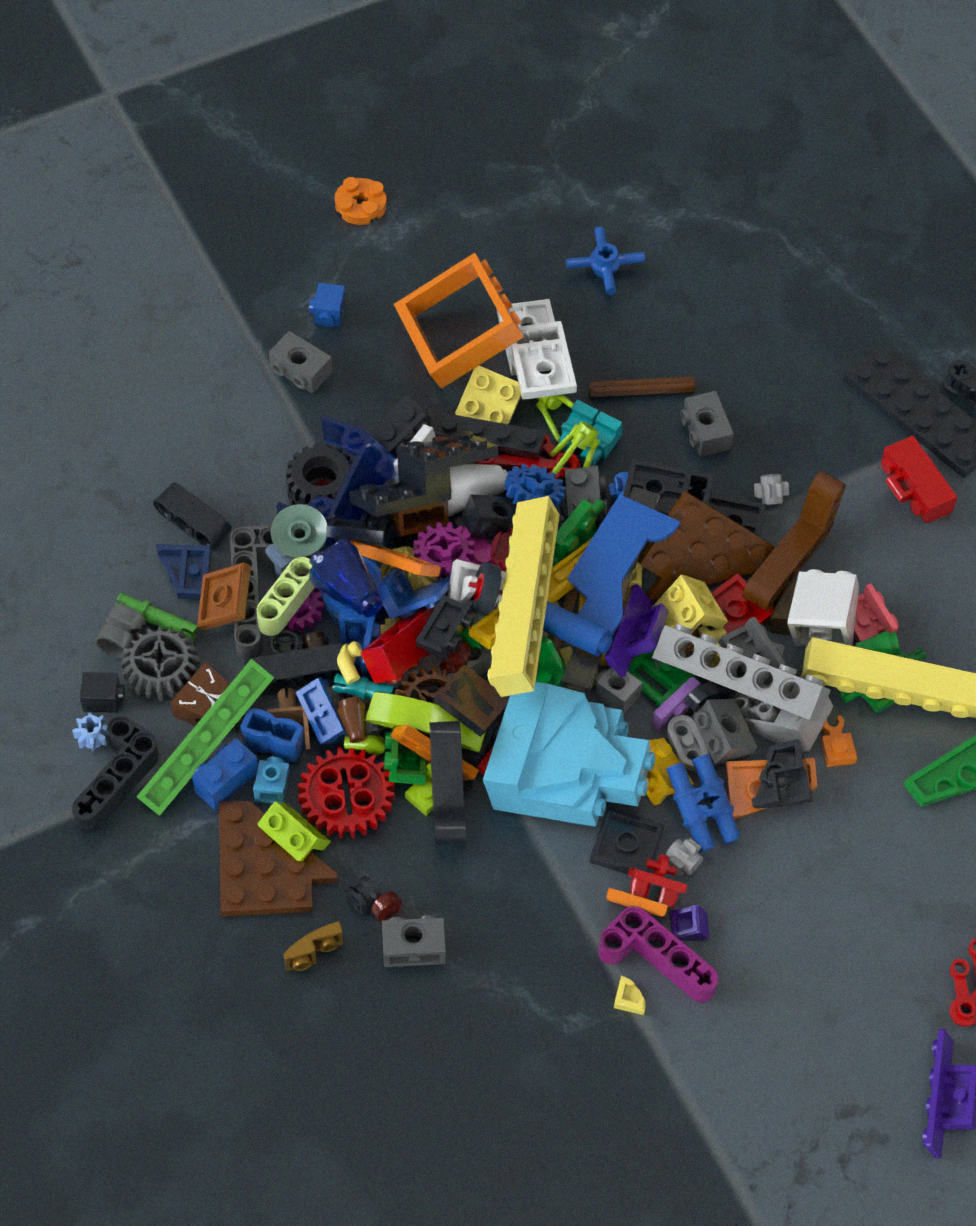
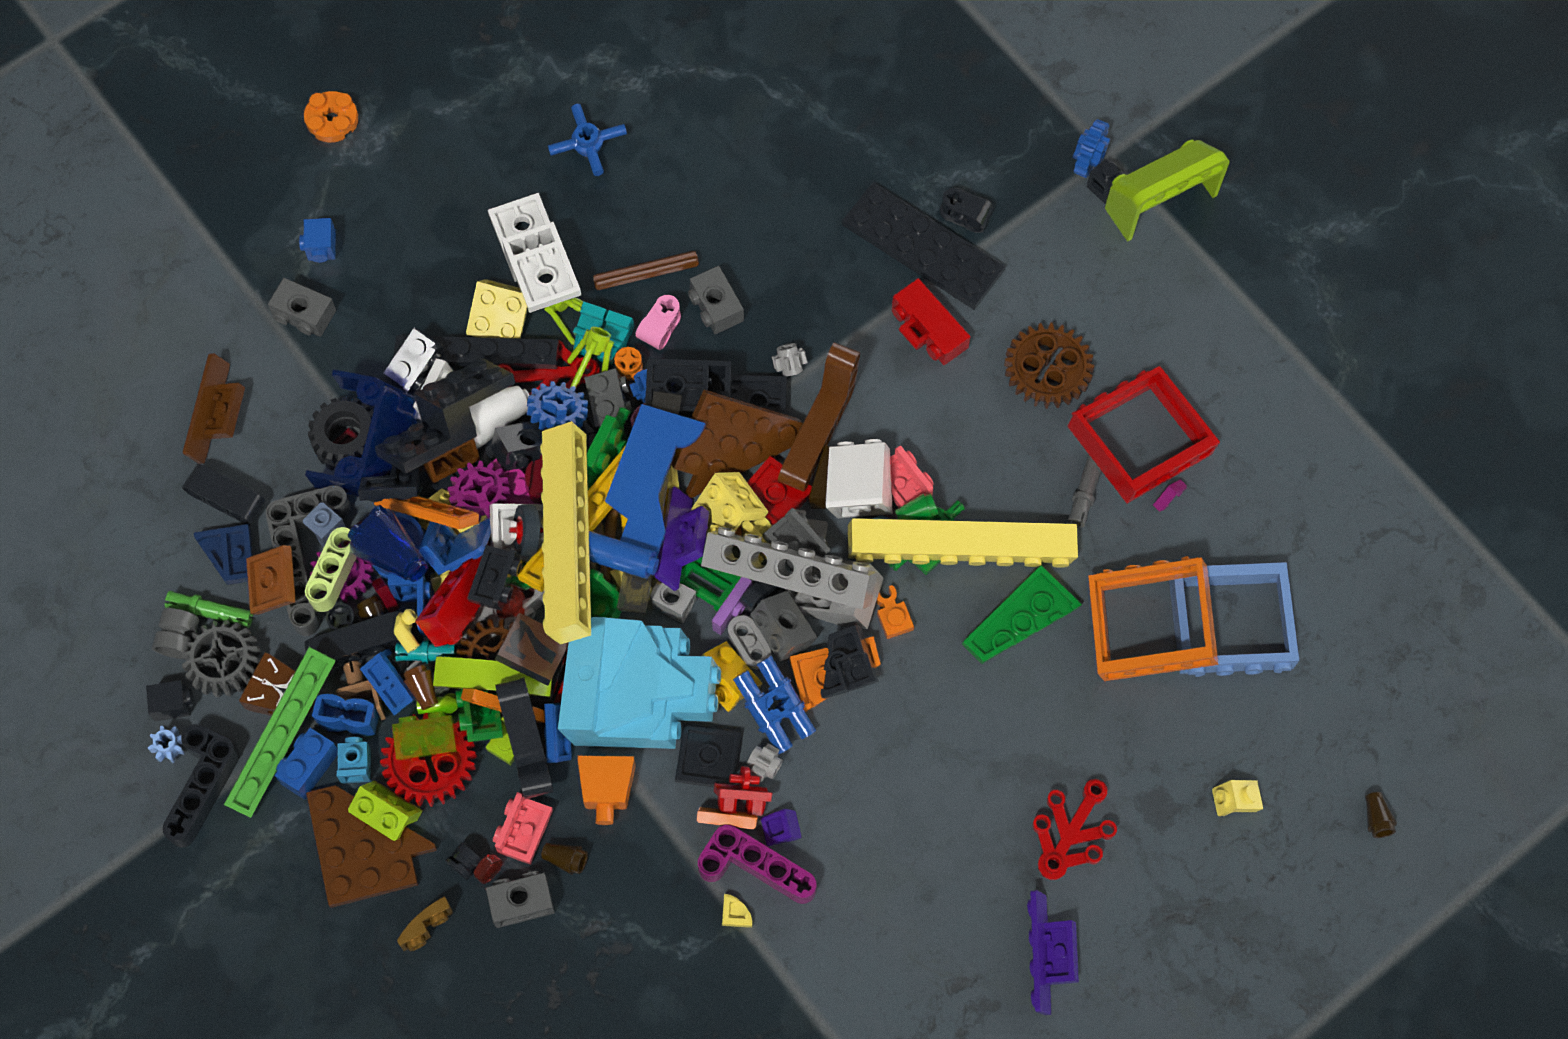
camera: 10 degrees left, 10 degrees up
sand green dish [271,504,327,558] -> none
orange window [394,253,524,389] -> none
none -> reddish brown bracket [183,353,245,464]
none -> dark red tile [372,577,400,612]
none -> clear neon green bracket [392,712,457,760]
none -> coral bracket [493,792,553,865]
none -> dark brown cone [541,842,588,875]
none -> blue plate [544,702,572,763]
none -> orange torso [578,756,635,825]
none -> orange wheel [614,347,643,381]
none -> bright pink piece [636,295,681,350]

